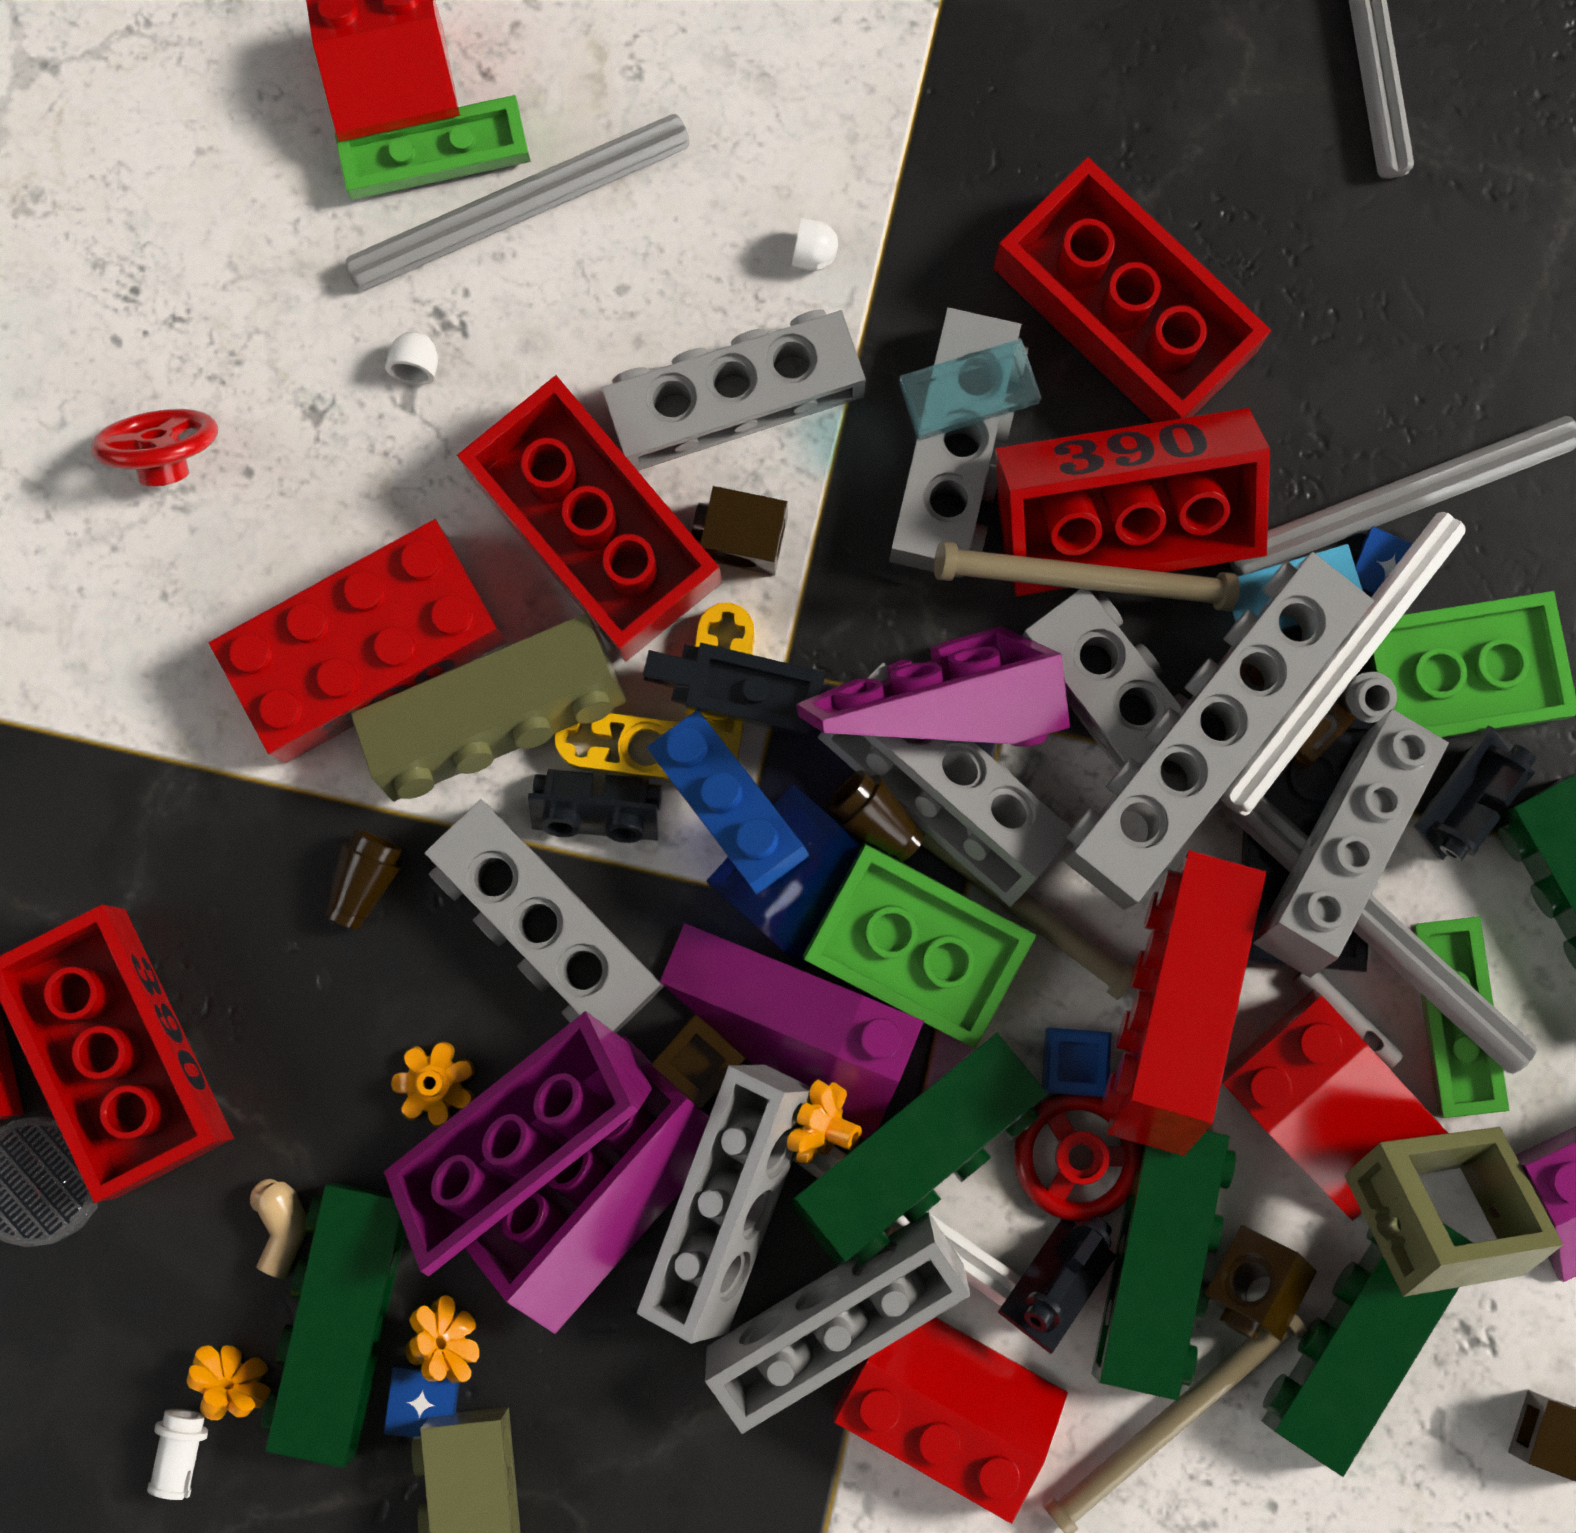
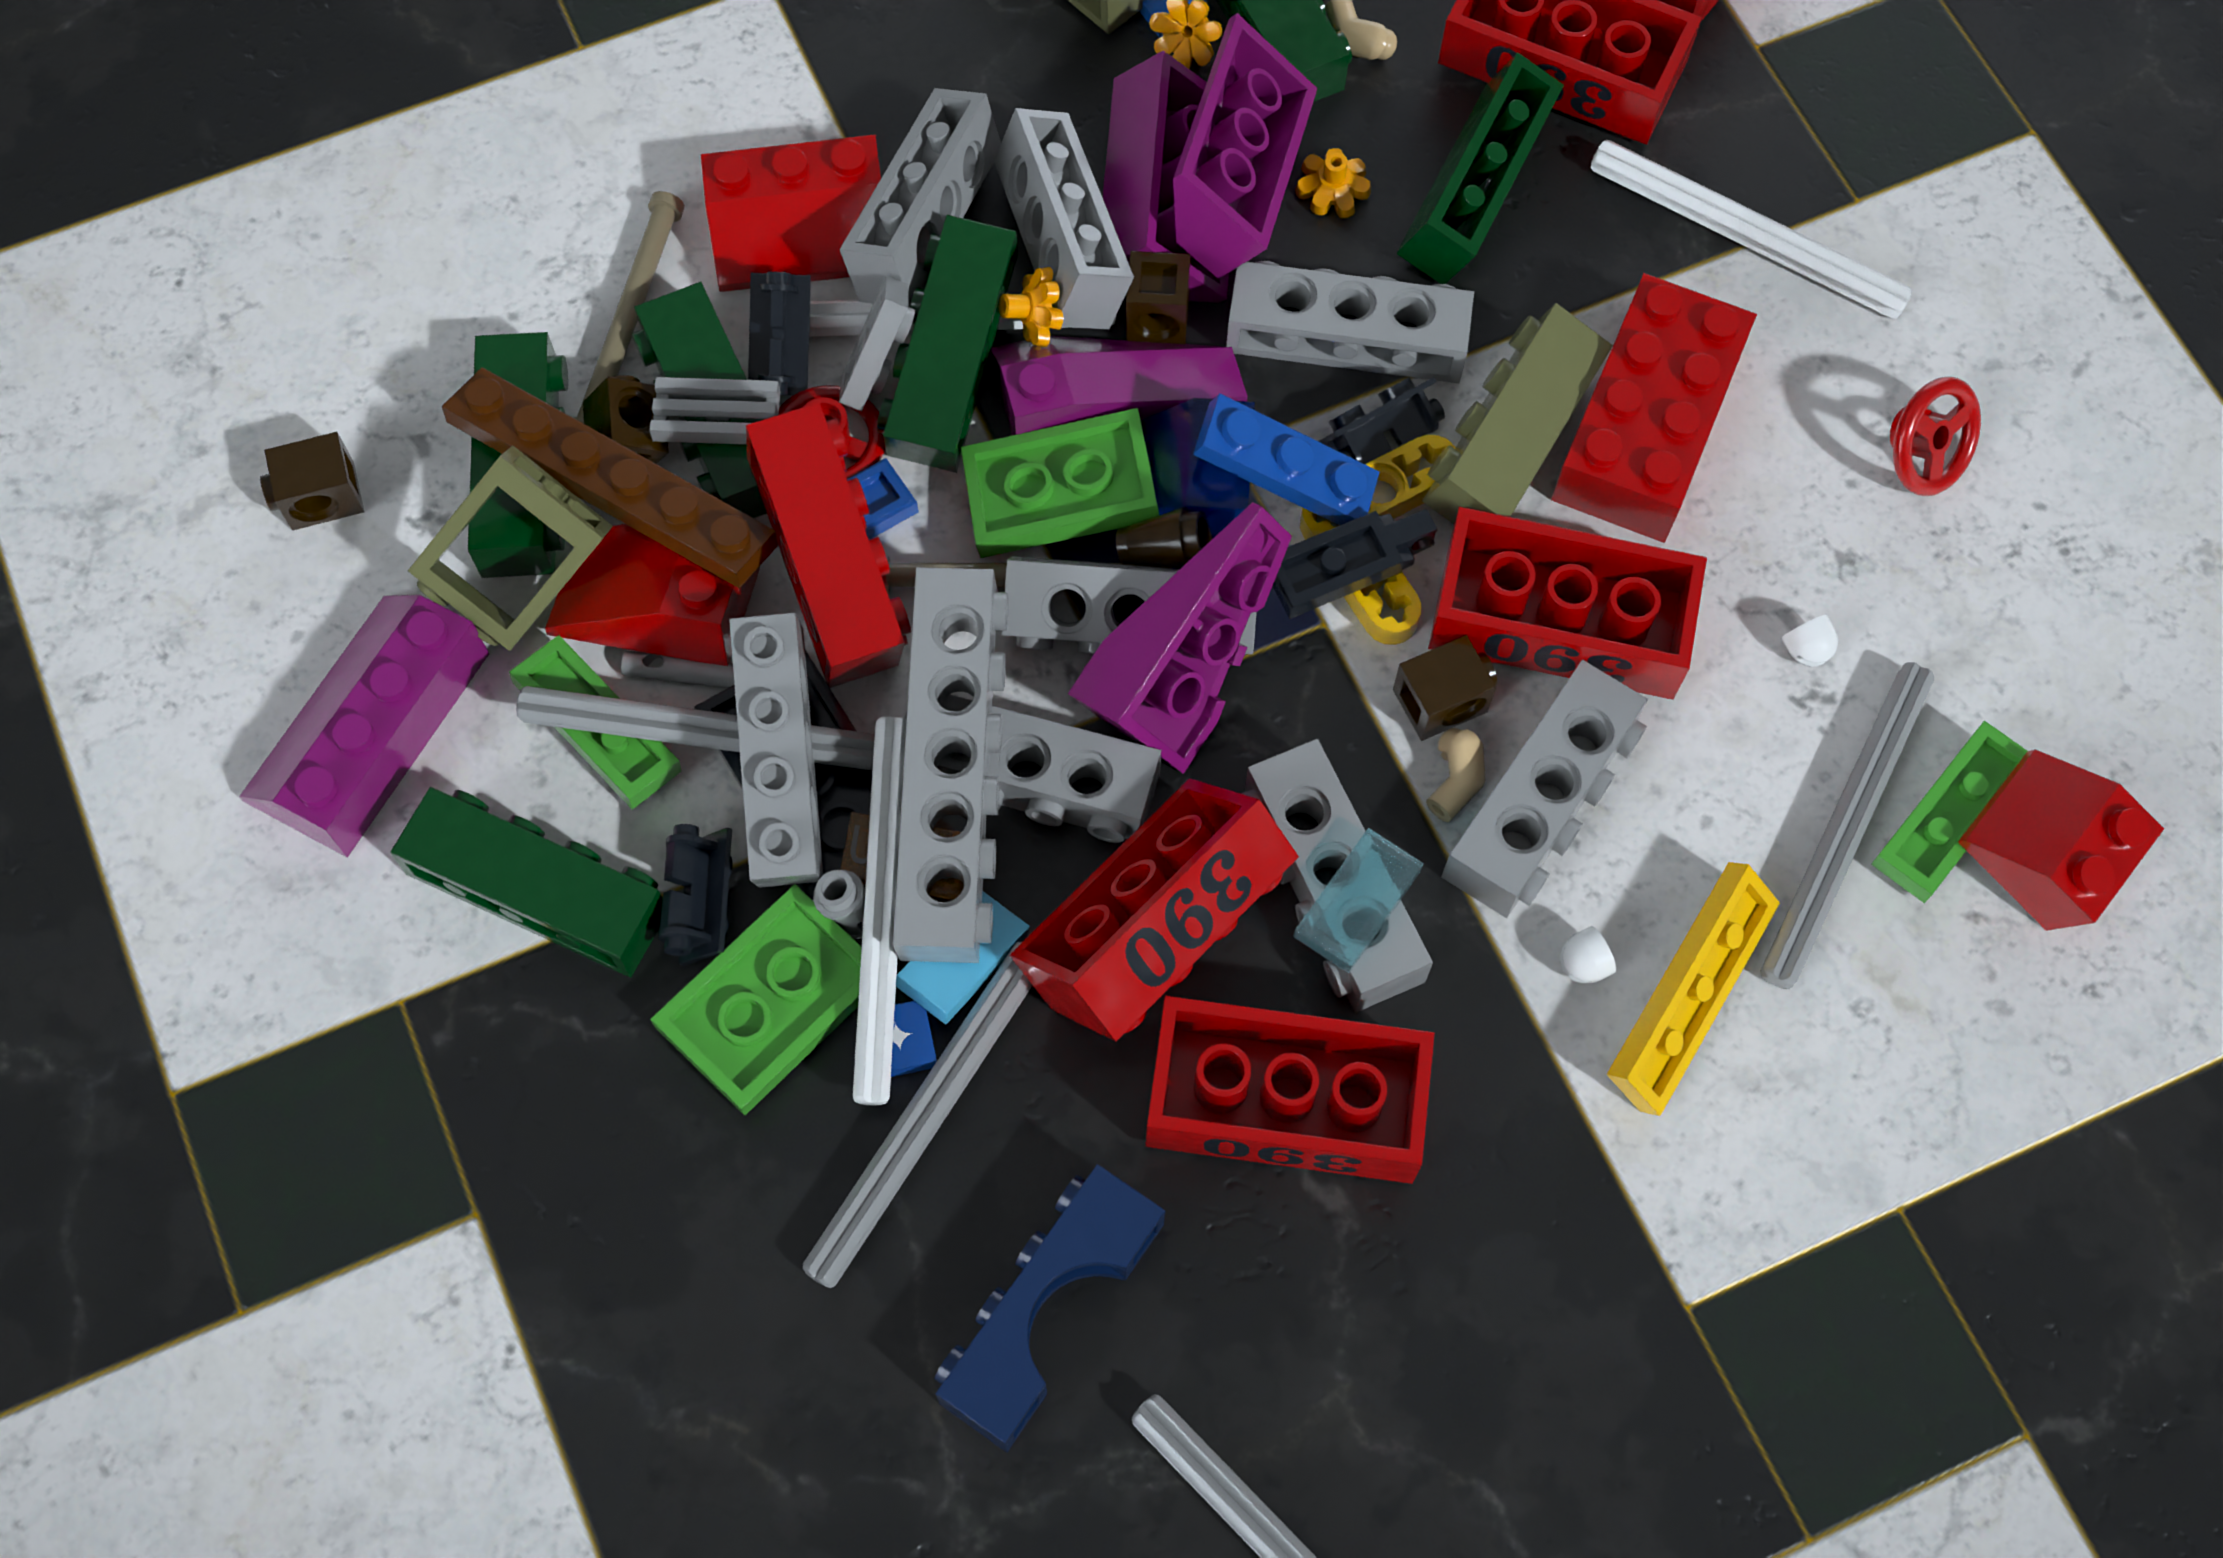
camera: 140 degrees right, 15 degrees down
dark brown cone [325,830,402,930] -> none
dark tan bar [934,541,1240,611] -> none
none -> reddish brown plate [441,367,778,589]
none -> light grey tile [650,377,781,444]
none -> light grey plate [839,275,915,411]
none -> dark blue arch [934,1164,1165,1452]
none -> dark green brick [1396,52,1564,284]
none -> tan arm [1426,728,1486,822]
none -> white axle [1591,140,1912,319]
none -> yellow plate [1606,862,1780,1116]

